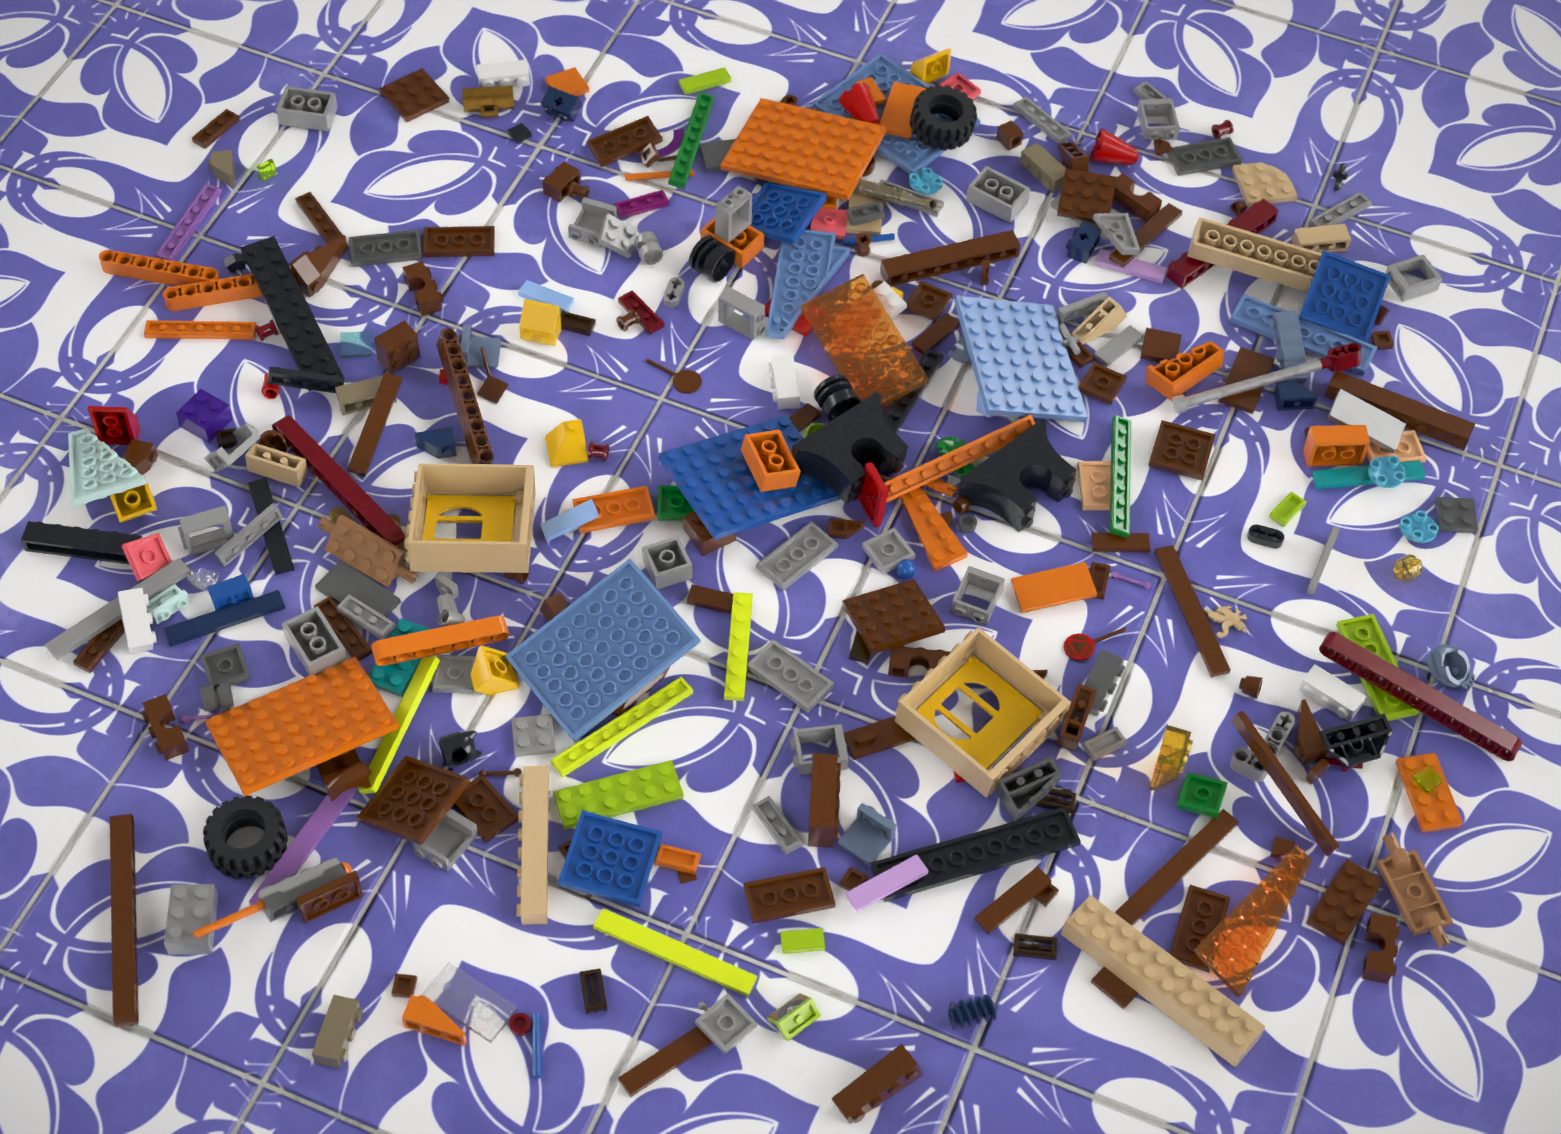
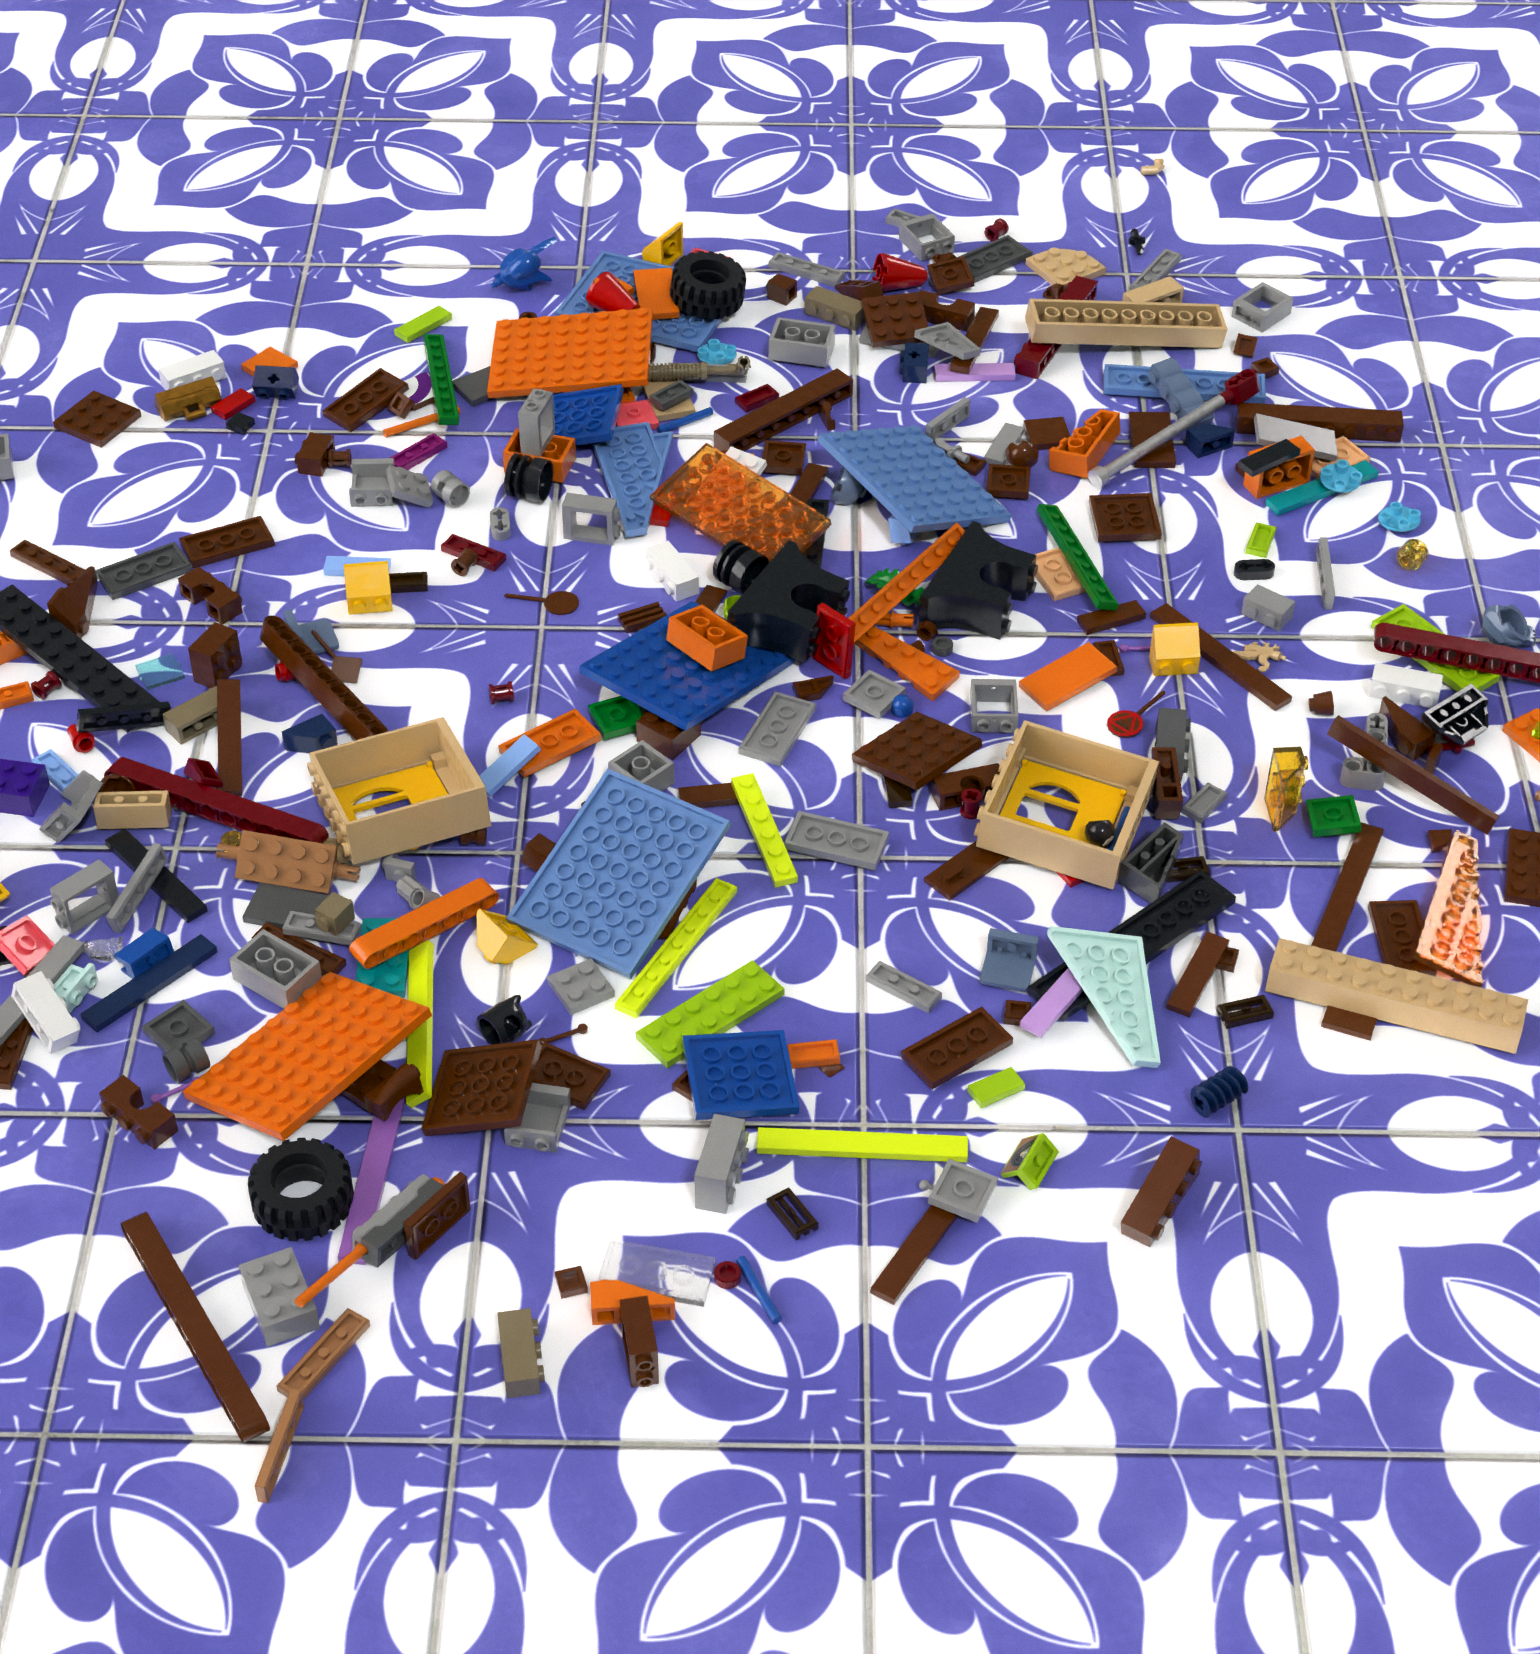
camera: 20 degrees left, 10 degrees down
dark brown tile [216,428,238,449] -> none
light grey tile [432,655,476,694] -> none
tan brick [517,765,549,925] -> none
yellow slope [545,419,588,467] -> none
light grey window [790,724,848,775] -> none
reddish brown brick [808,753,841,848] -> none
reddish brown bush [855,233,872,257] -> none
tan slope [1071,296,1127,345] -> none
blue plate [1298,251,1391,342] -> none
dark grey plate [1434,497,1478,534] -> none
none -> light blue tile [31,749,78,793]
none -> dark red slope [183,758,224,788]
none -> red tile [211,388,256,420]
none -> medium nougat tile [254,1389,304,1503]
none -> medium nougat tile [276,1308,371,1400]
none -> dark tan brick [315,892,355,936]
none -> blue hair [491,237,558,290]
none -> reddish brown tile [618,602,667,633]
none -> reddish brown window [620,1296,659,1388]
none -> light grey brick [694,1114,749,1214]
none -> dark red tile [735,384,779,413]
none -> reddish brown plate [927,256,975,295]
none -> dark red bush [960,788,982,820]
none -> reddish brown hair [1006,440,1039,467]
none -> light aqua wing [1047,926,1161,1068]
none -> black piece [1084,820,1115,847]
none -> tan arm [1141,159,1165,175]
none -> yellow slope [1149,622,1200,676]
none -> black tile [1238,439,1301,477]
none -> light grey brick [1241,584,1295,631]

